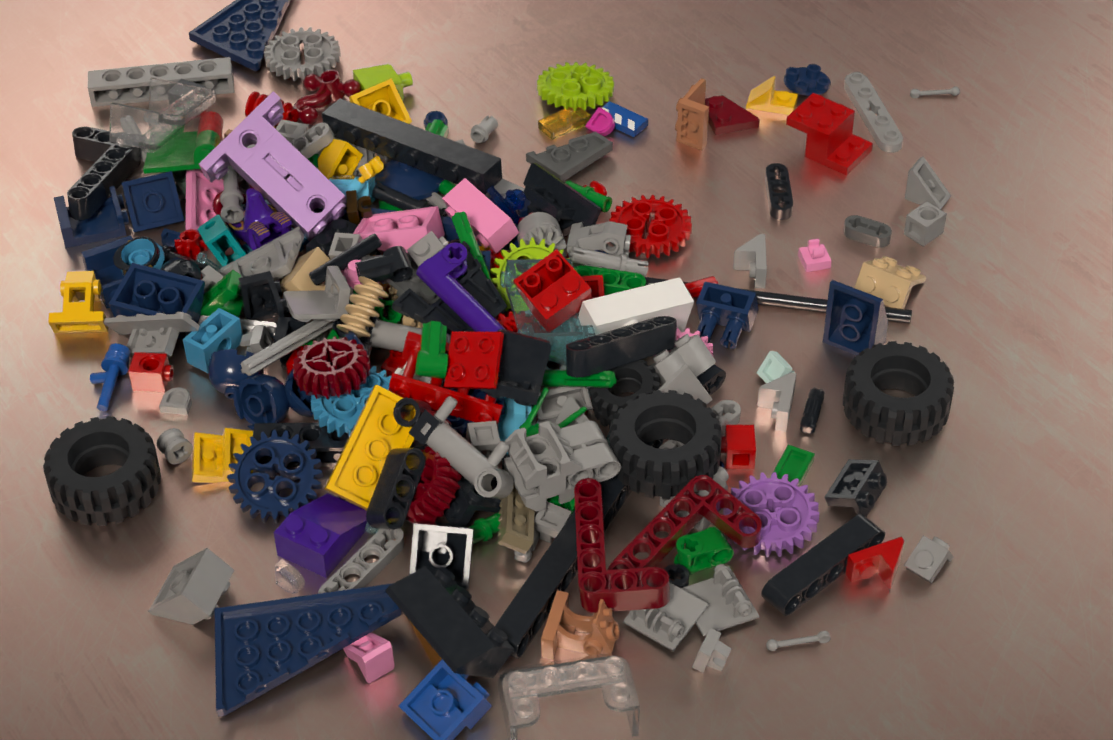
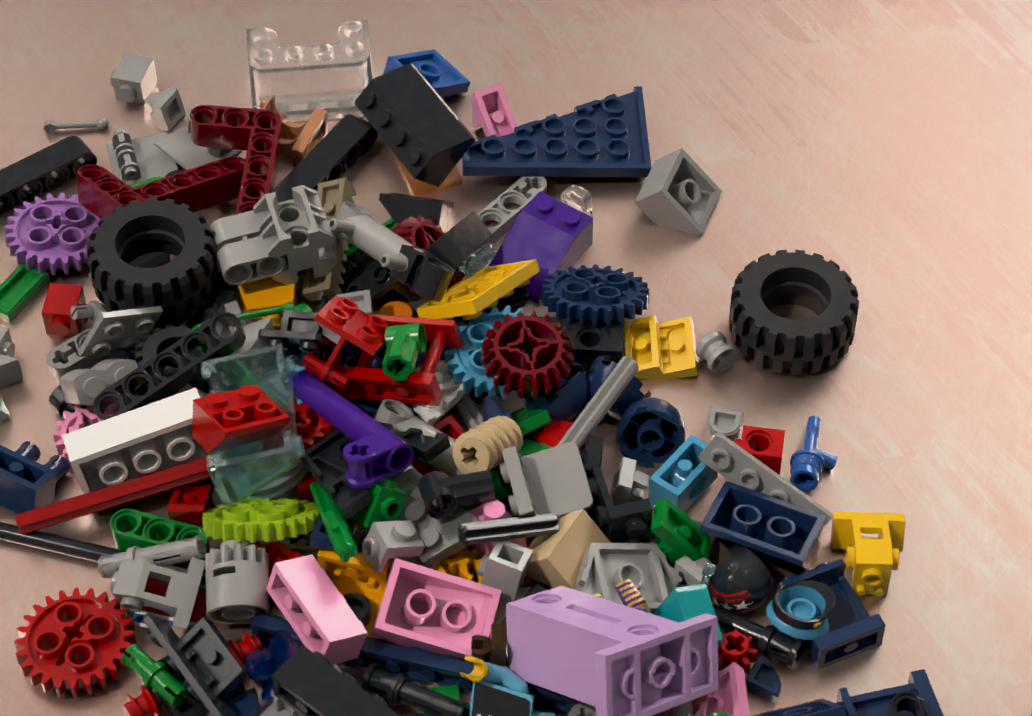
camera: 175 degrees left, 5 degrees up
none -> light grey brick [110,53,157,105]

